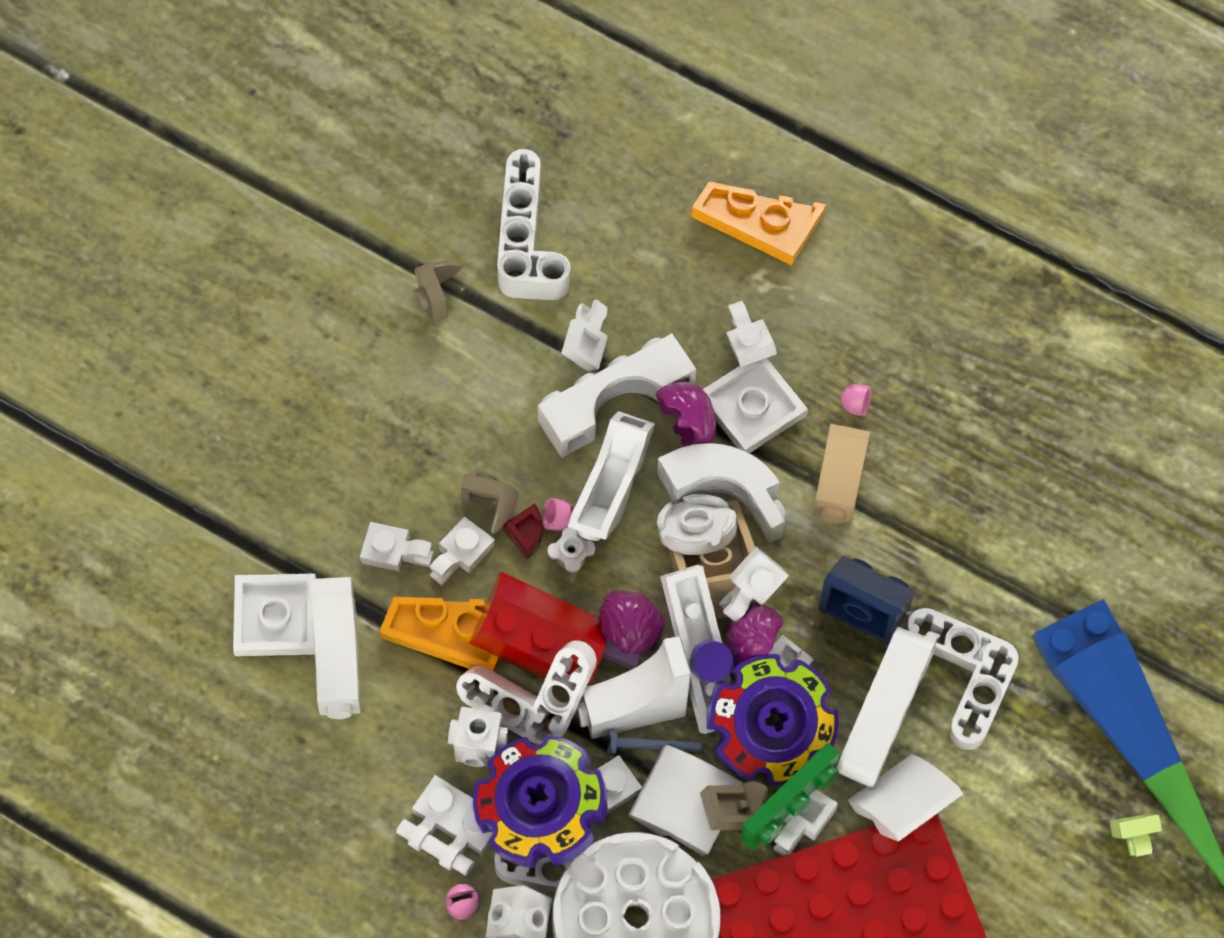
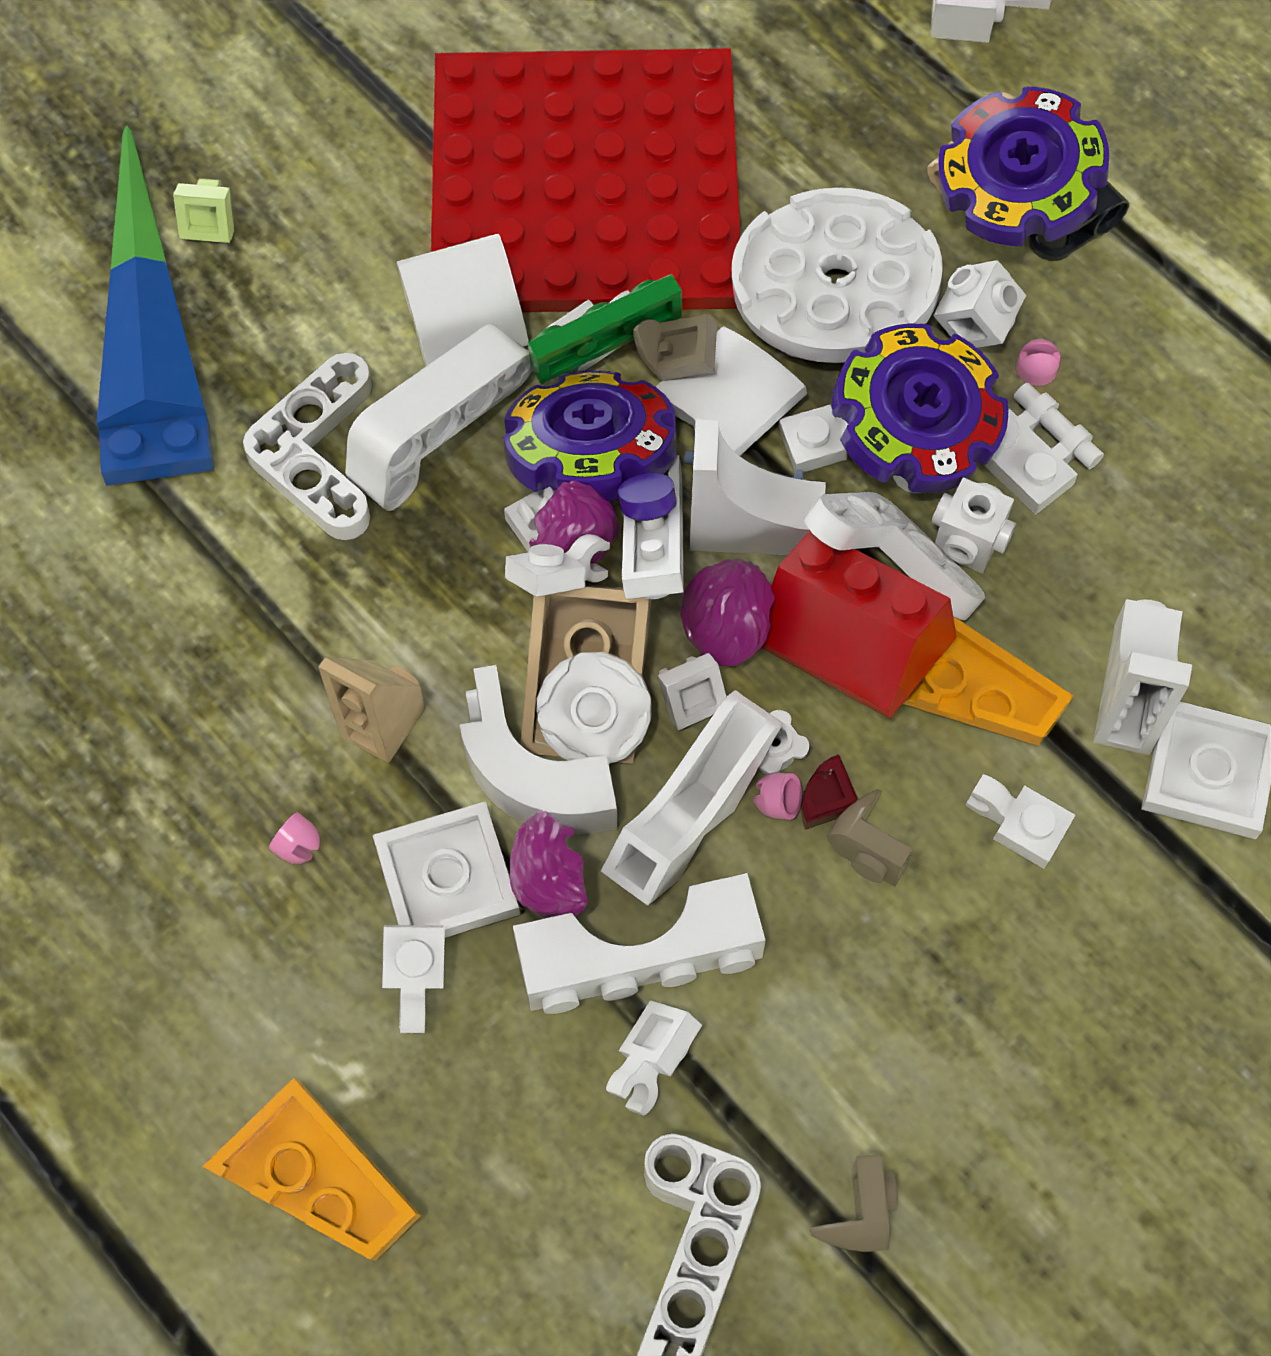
camera: 160 degrees left, 0 degrees up
white plate [430,516,495,586] -> none
dark blue slope [818,556,915,645] -> none
none -> white tile [657,653,726,731]

